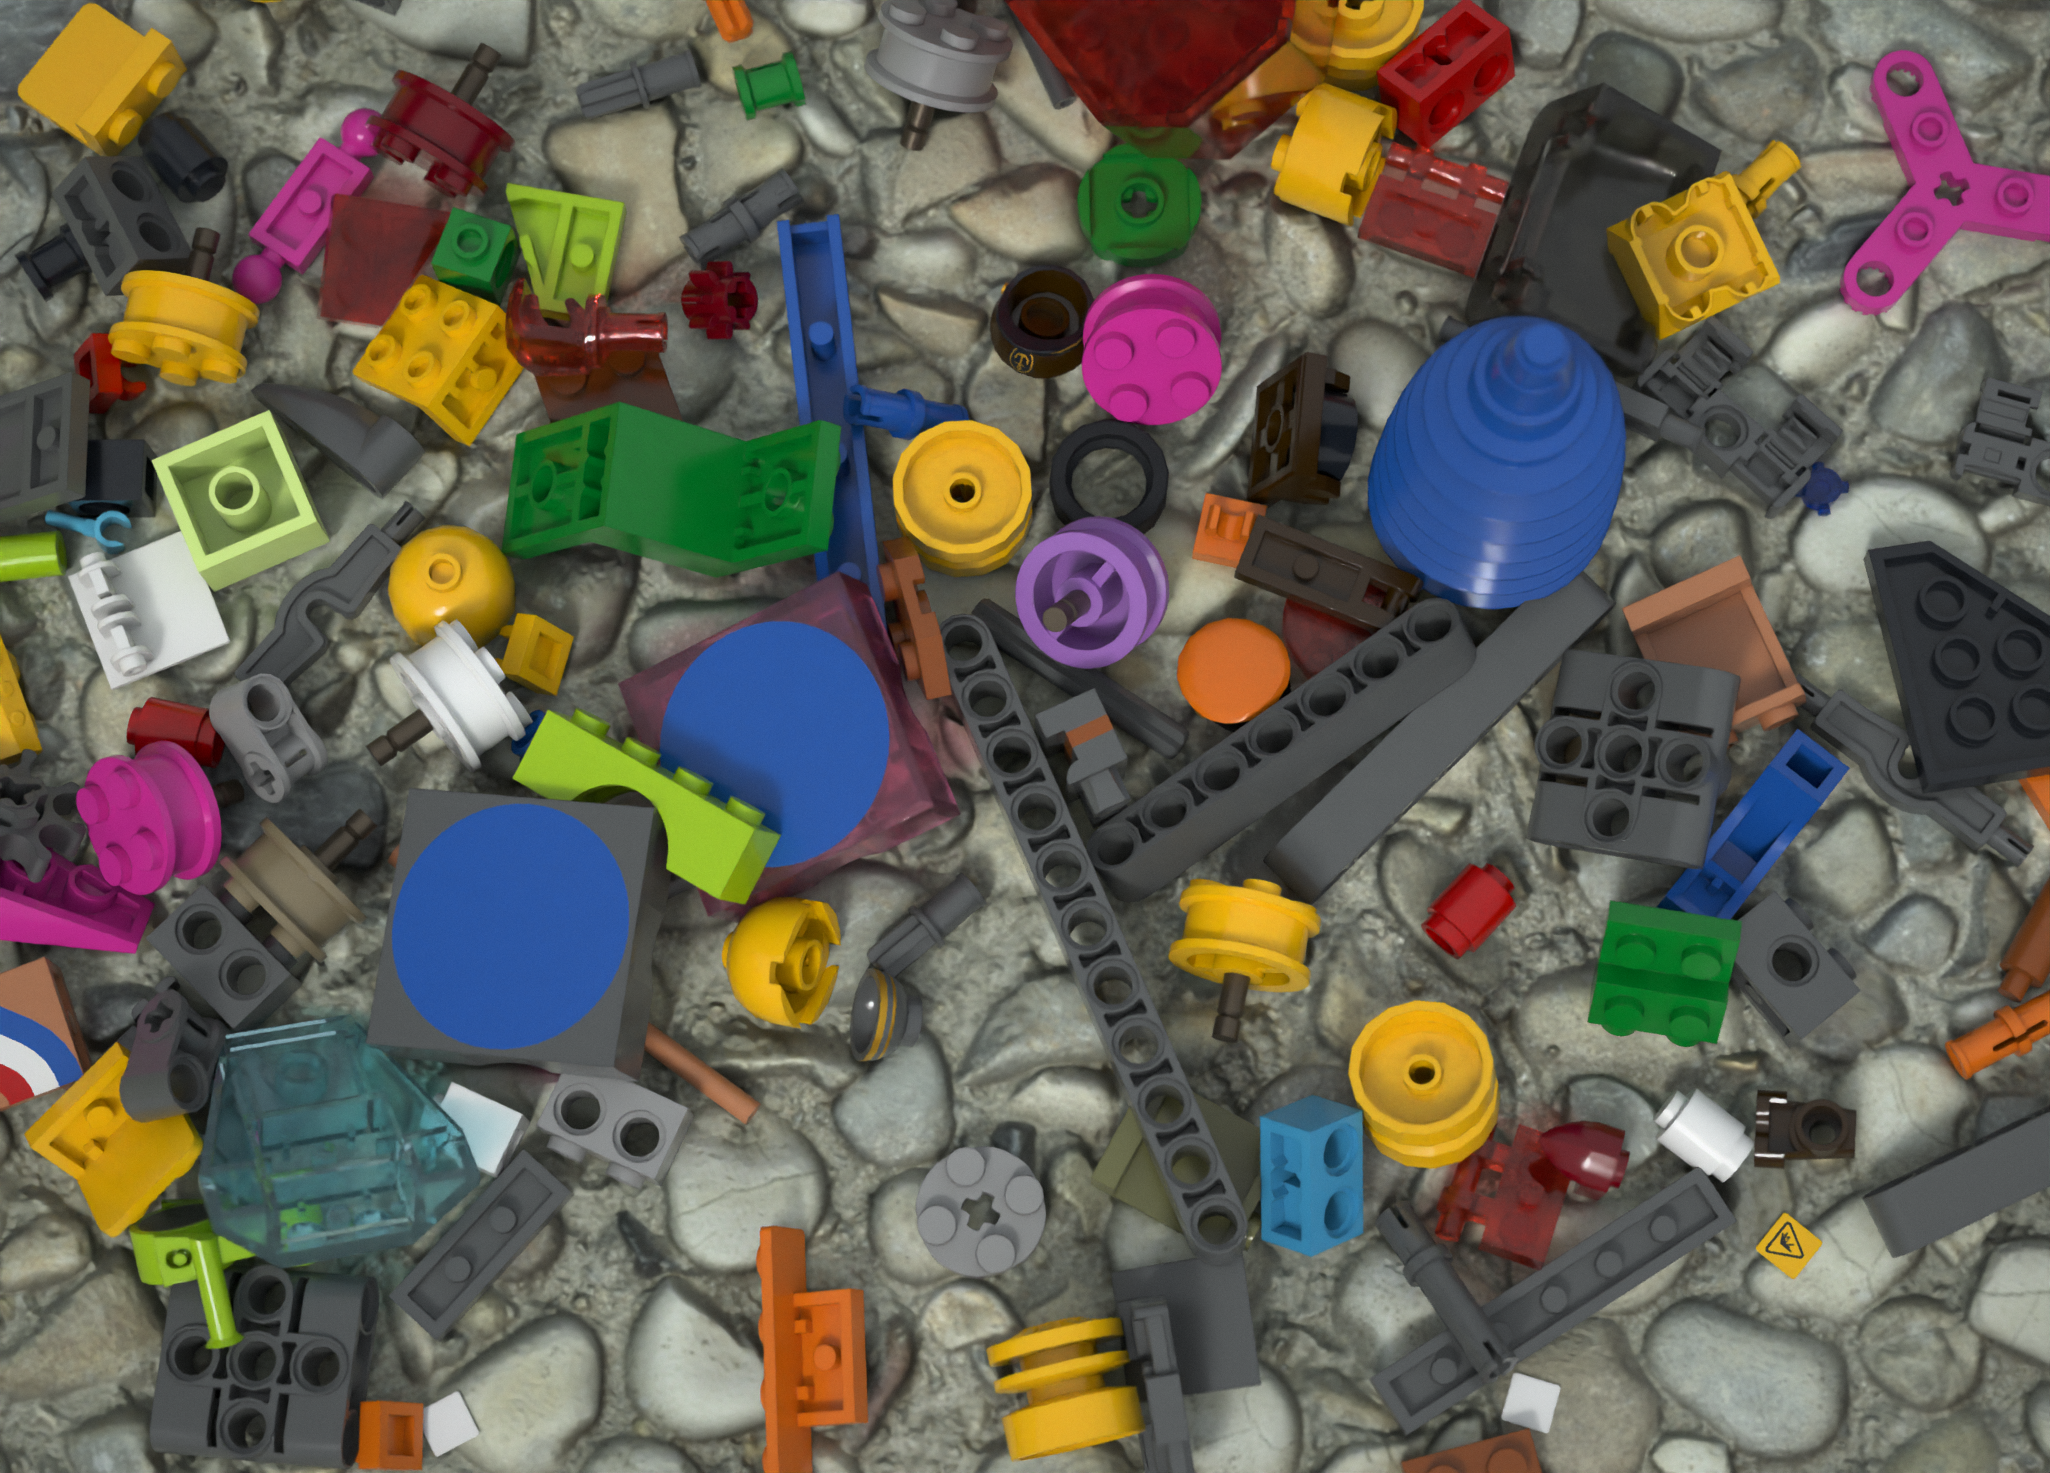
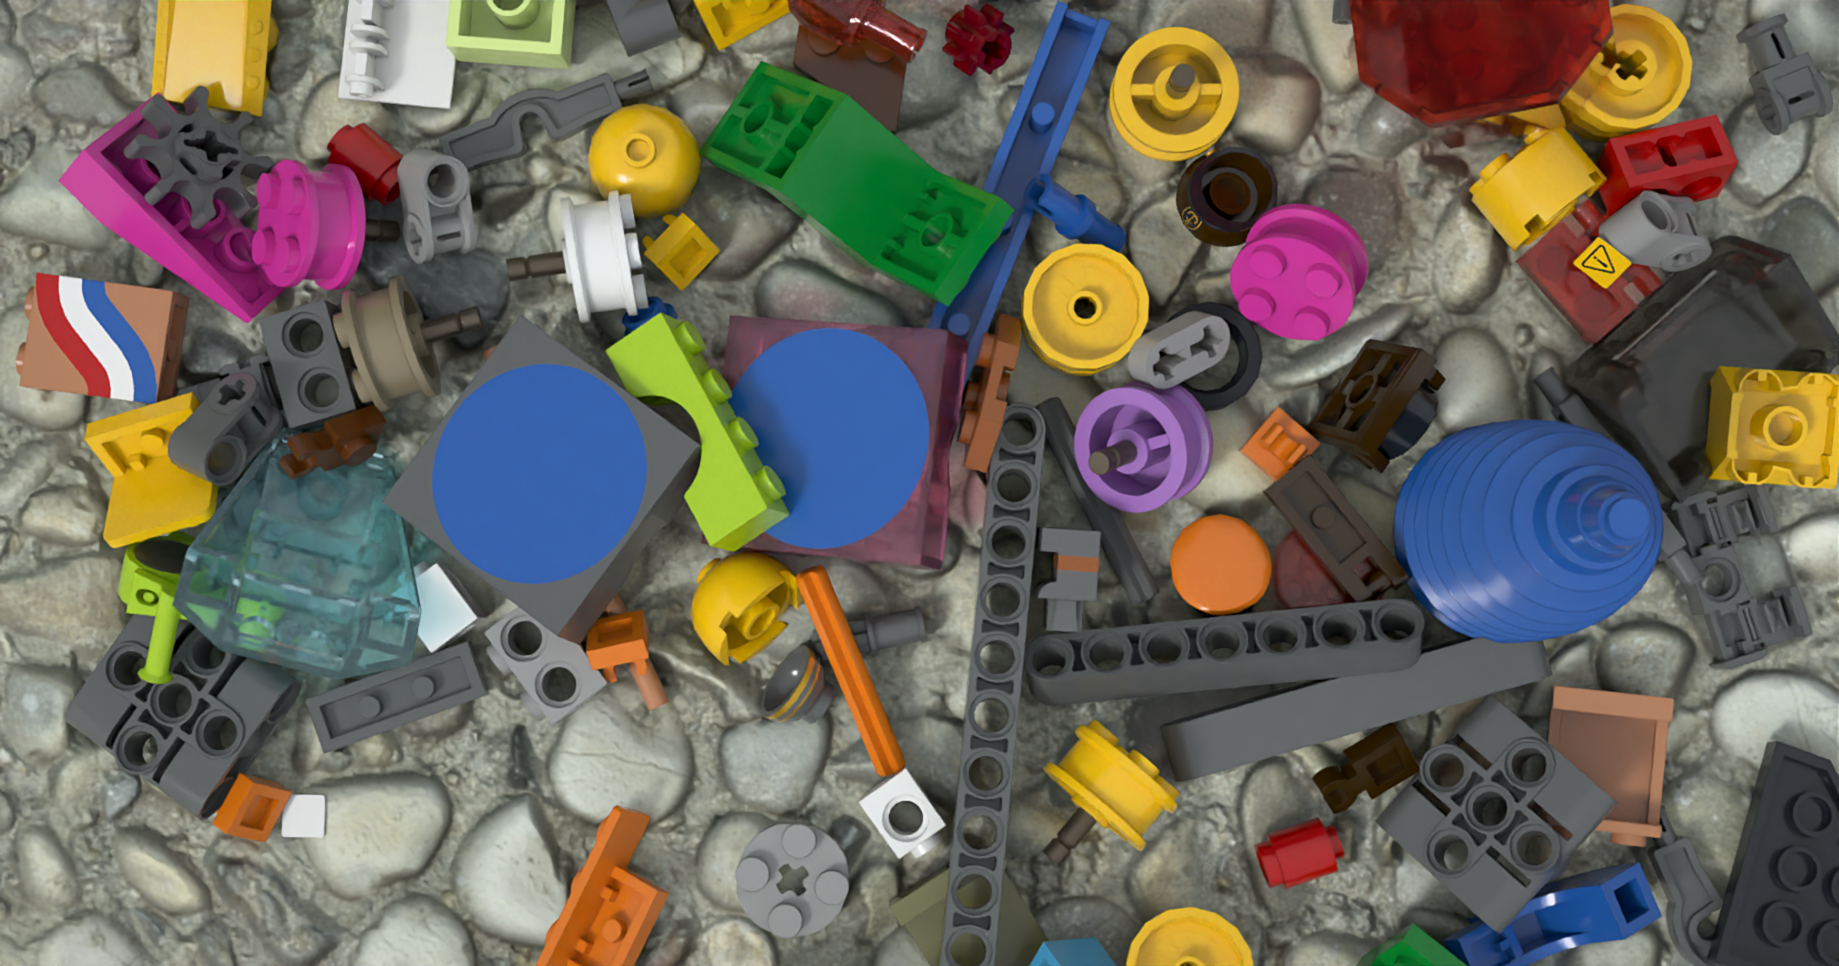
camera: 20 degrees right, 10 degrees up
green plate [1077,142,1202,268] -> none
clear blue piece [1795,462,1849,517] -> none
none -> reddish brown plate [280,404,387,480]
none -> orange tile [586,609,649,683]
none -> orange axle [796,565,905,777]
none -> white brick [859,765,946,859]
none -> yellow wheel [1109,27,1239,162]
none -> light grey beam [1128,310,1230,390]
none -> dark brown plate [1312,723,1420,814]
none -> yellow sticker [1573,237,1631,289]
none -> light grey piece [1598,190,1712,272]

